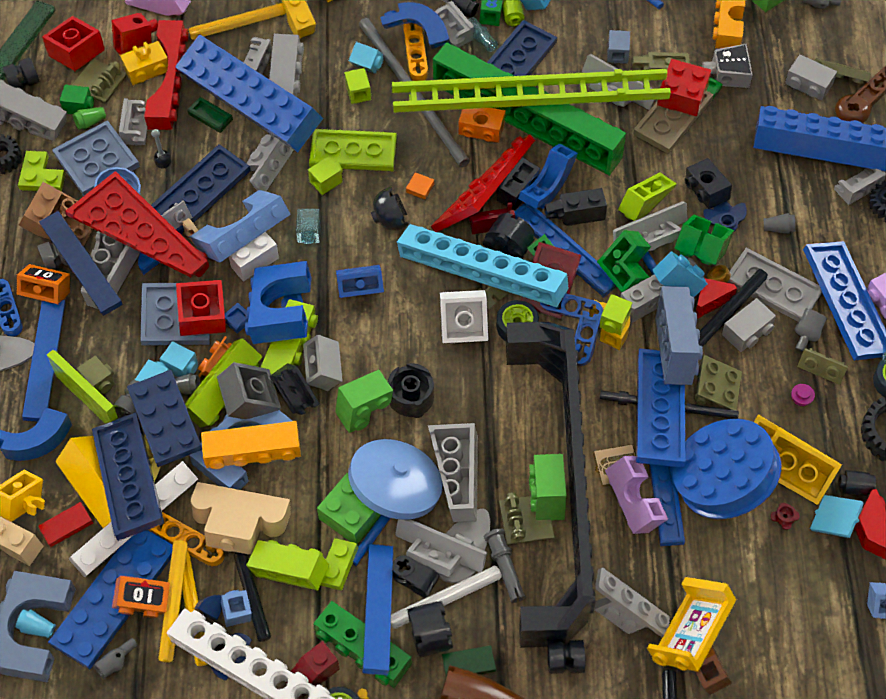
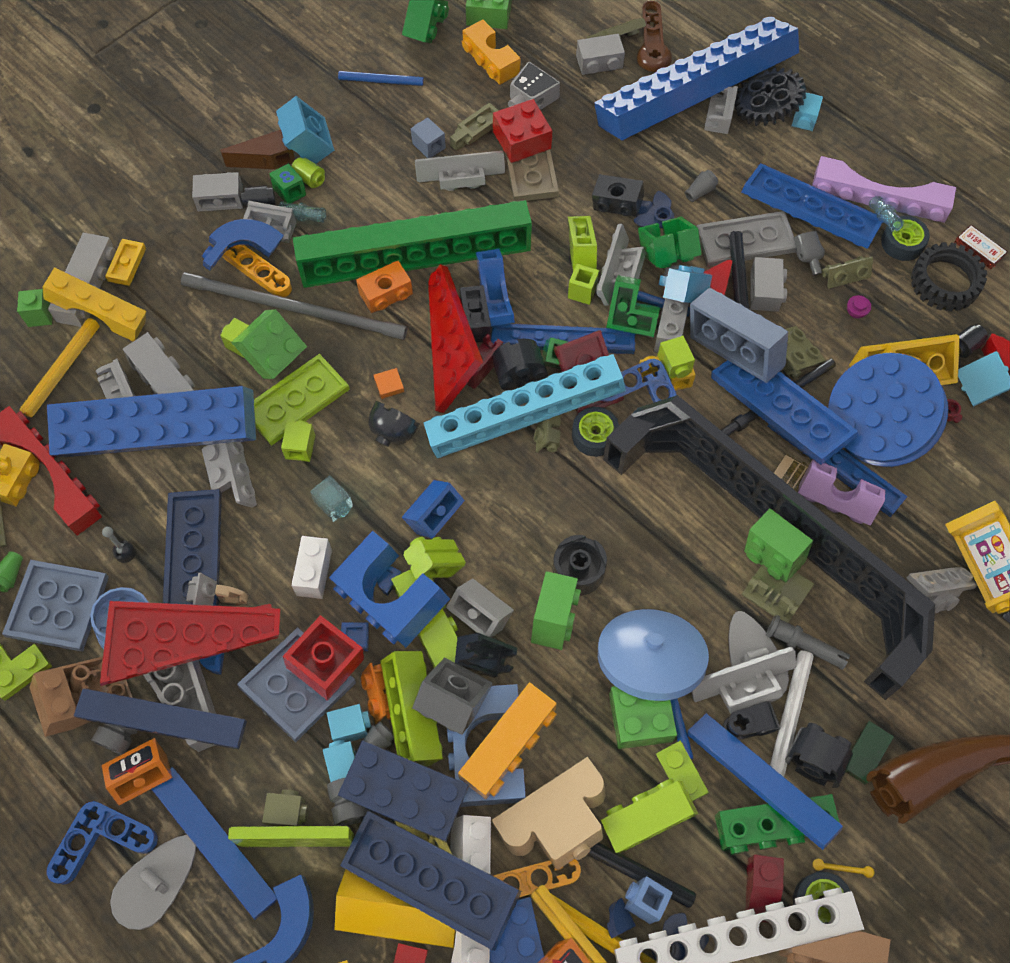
camera: 45 degrees left, 5 degrees up
light grey hinge [119,99,148,145] -> none
dark green tile [187,97,233,133] -> none
medium blue arch [190,190,291,262] -> none
medium azure brick [349,42,383,74] -> none
lime ladder [392,69,671,112] -> none
light grey wedge [428,423,478,522] -> none
white brick [440,290,488,343] -> none
dark blue plate [487,20,557,76] -> none
black hinge [544,188,607,226] -> none
black wheel [547,640,585,674] -> none
pearl gold tile [707,265,731,283] -> none
none -> bright green brick [231,309,307,379]
none -> lime brick [403,537,466,578]
none -> lime brick [568,264,599,305]

